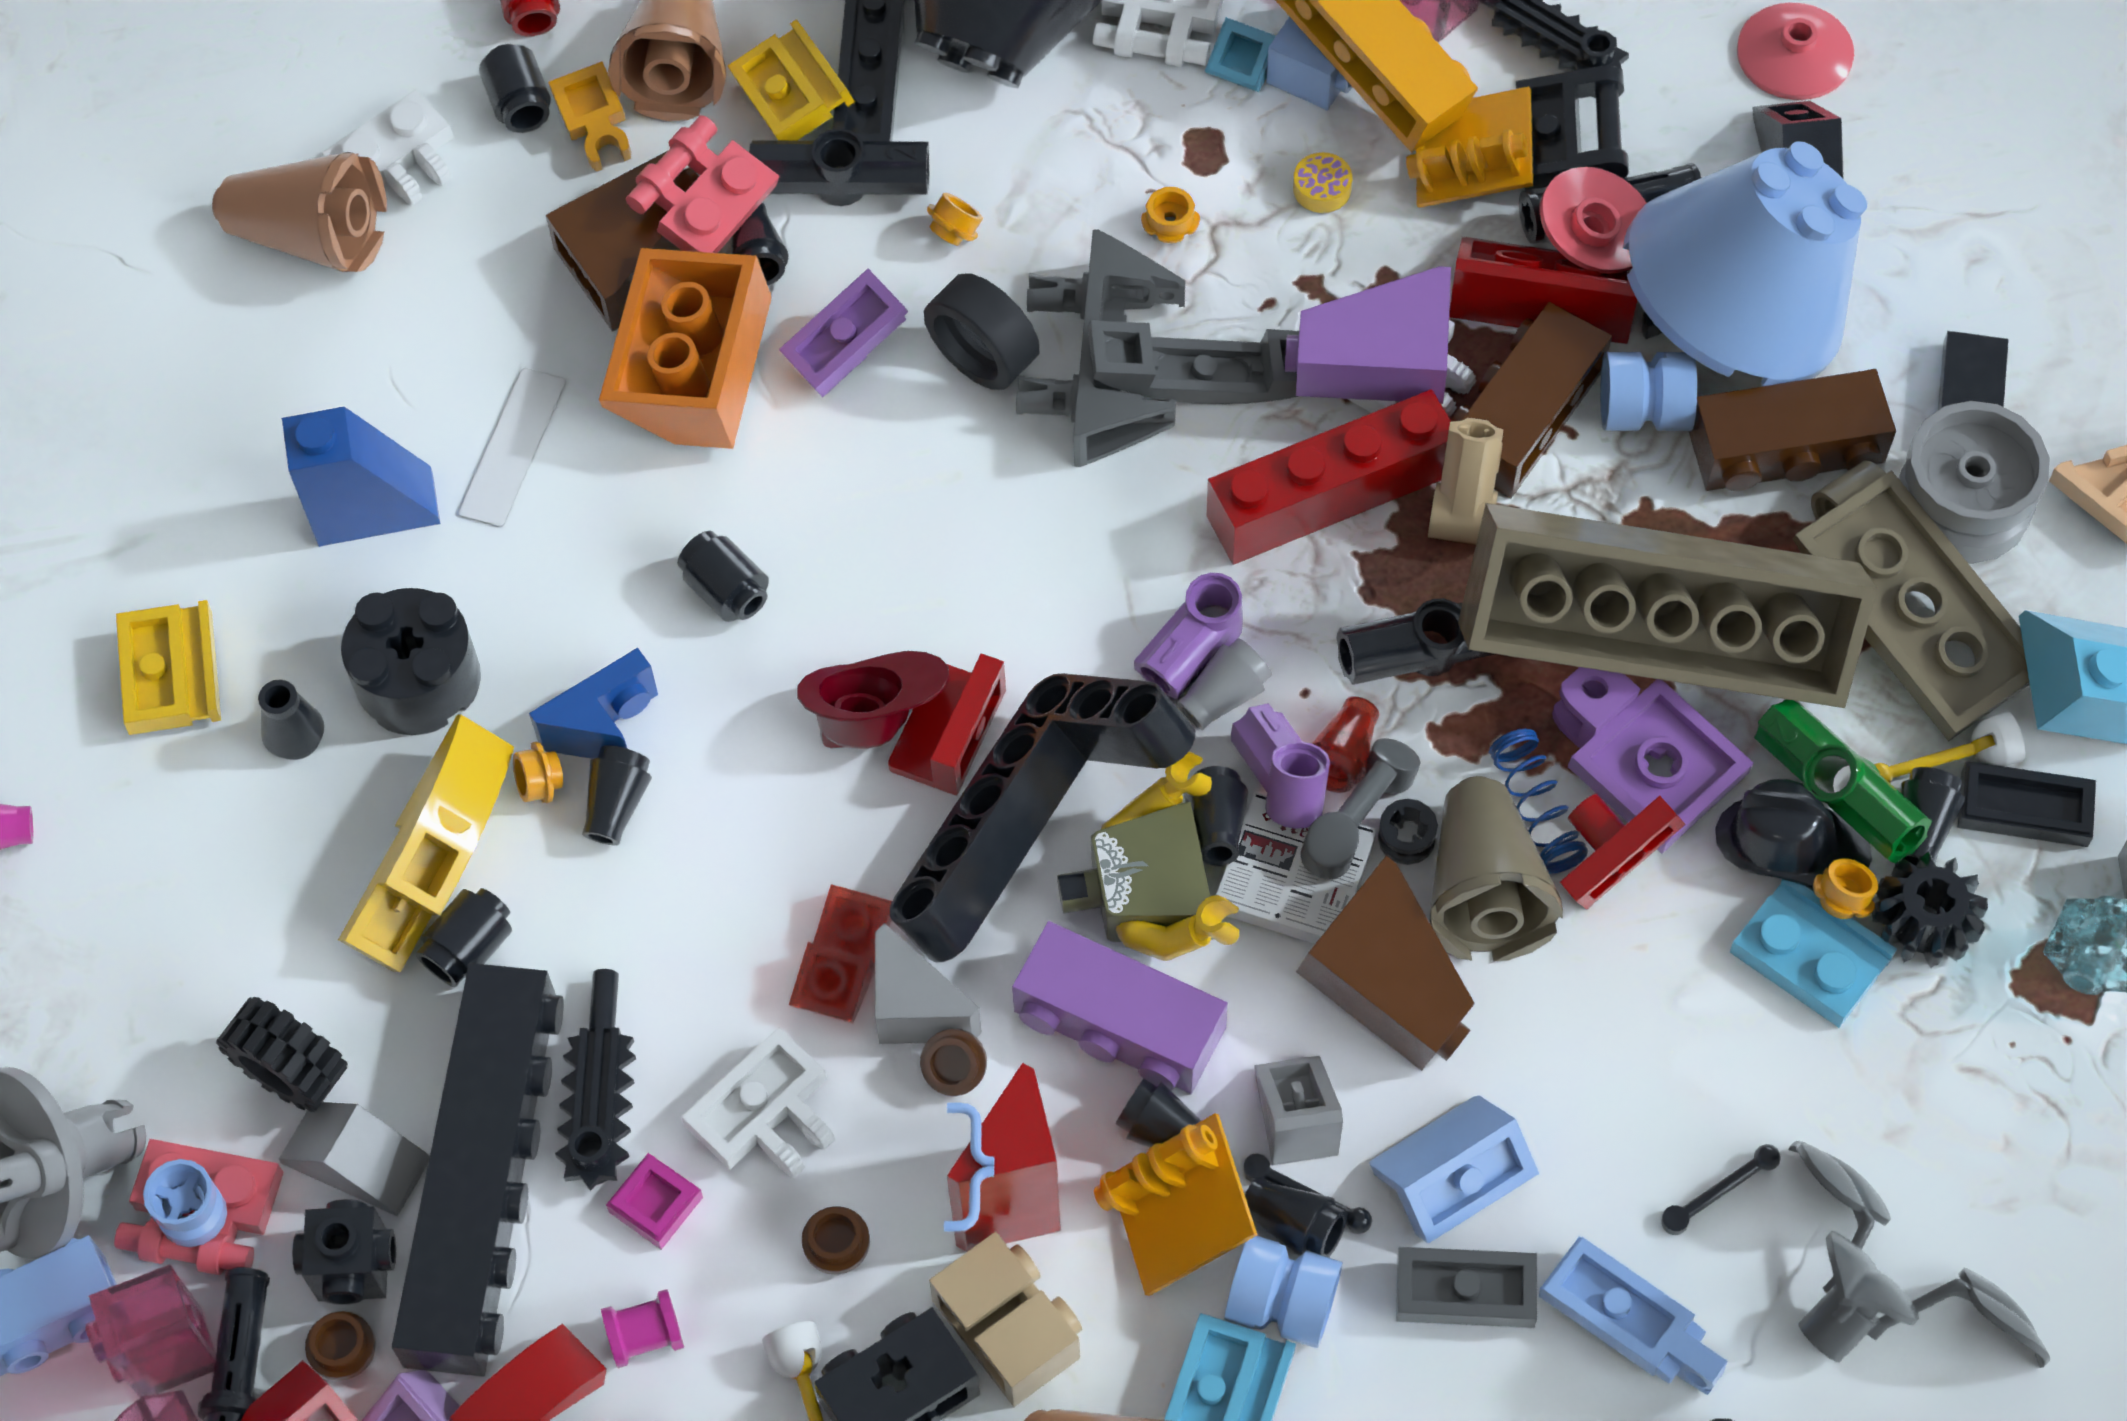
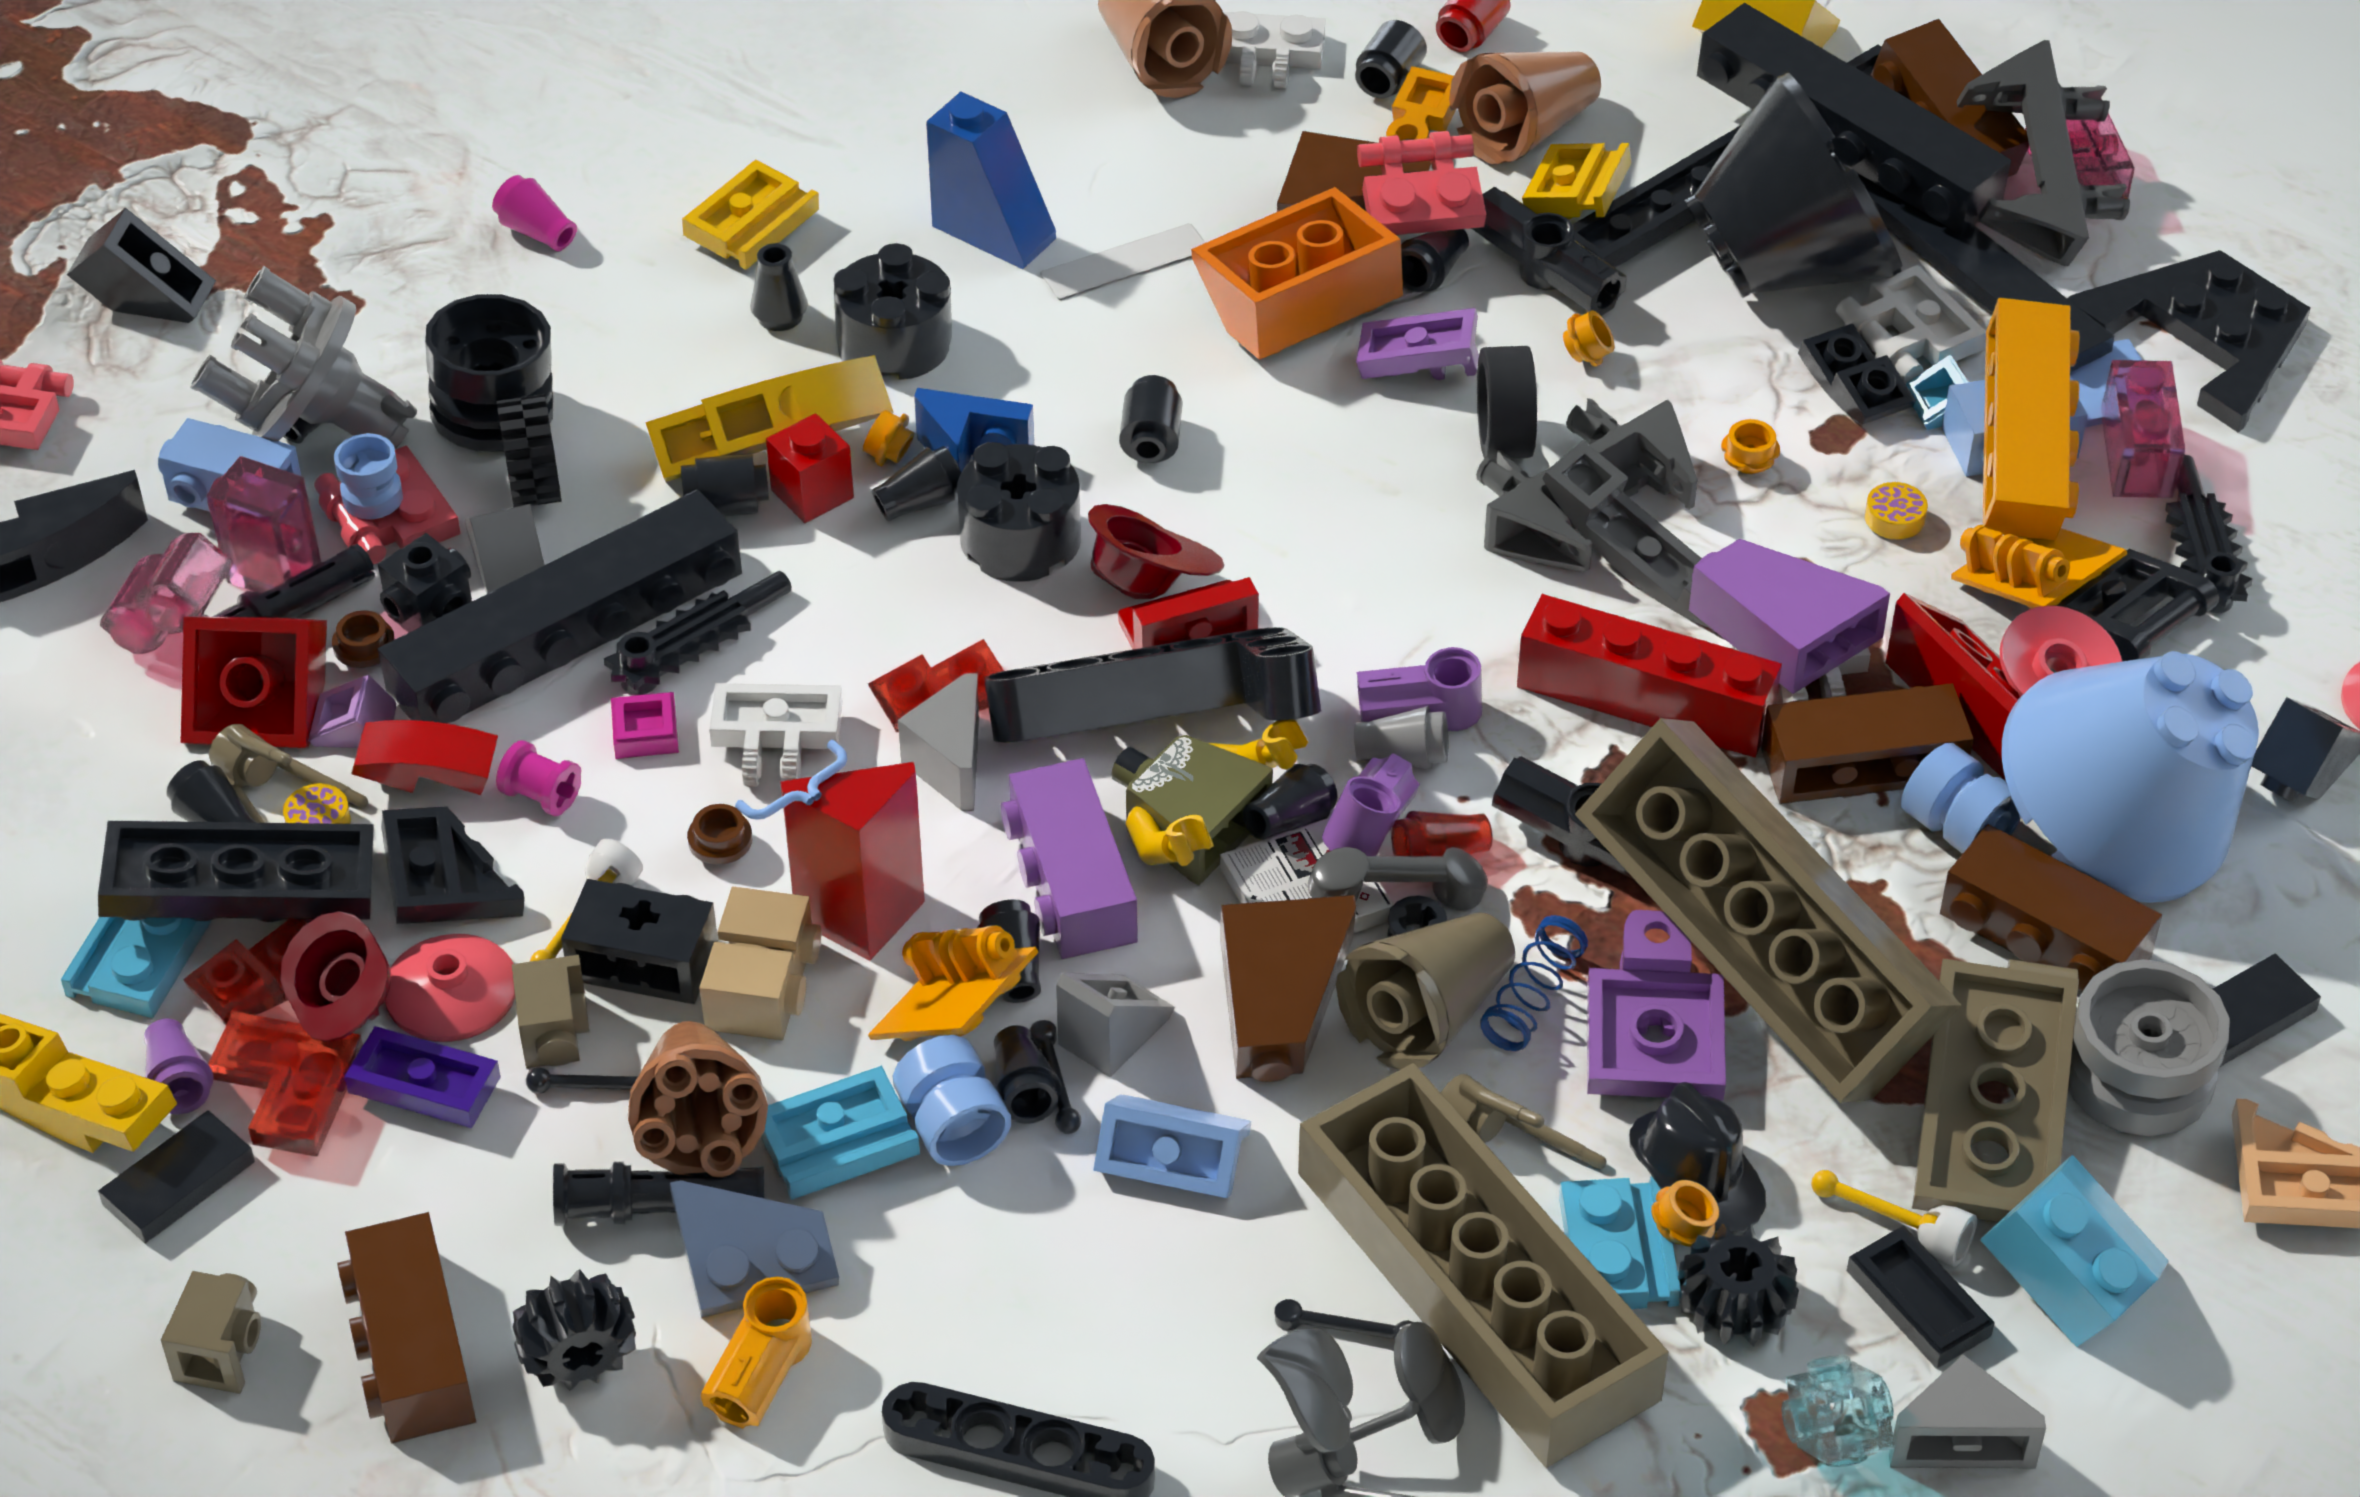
camera: 45 degrees right, 15 degrees down
reddish brown plate [920,1028,987,1096] -> none
dark grey plate [1396,1247,1537,1328] -> none
tan piece [1428,418,1504,545] -> none
light blue hinge [1539,1236,1728,1395] -> none
red tile [1560,794,1686,910] -> none
green piece [1754,699,1933,864] -> none
black cone [1899,767,1965,866] -> none
none -> black wheel [425,294,553,451]
none -> red brick [766,413,854,524]
none -> black brick [957,442,1081,582]
none -> dark tan brick [1298,1063,1669,1468]
none -> dark tan plant [1440,1074,1607,1169]
none -> black slope [1798,323,1916,425]

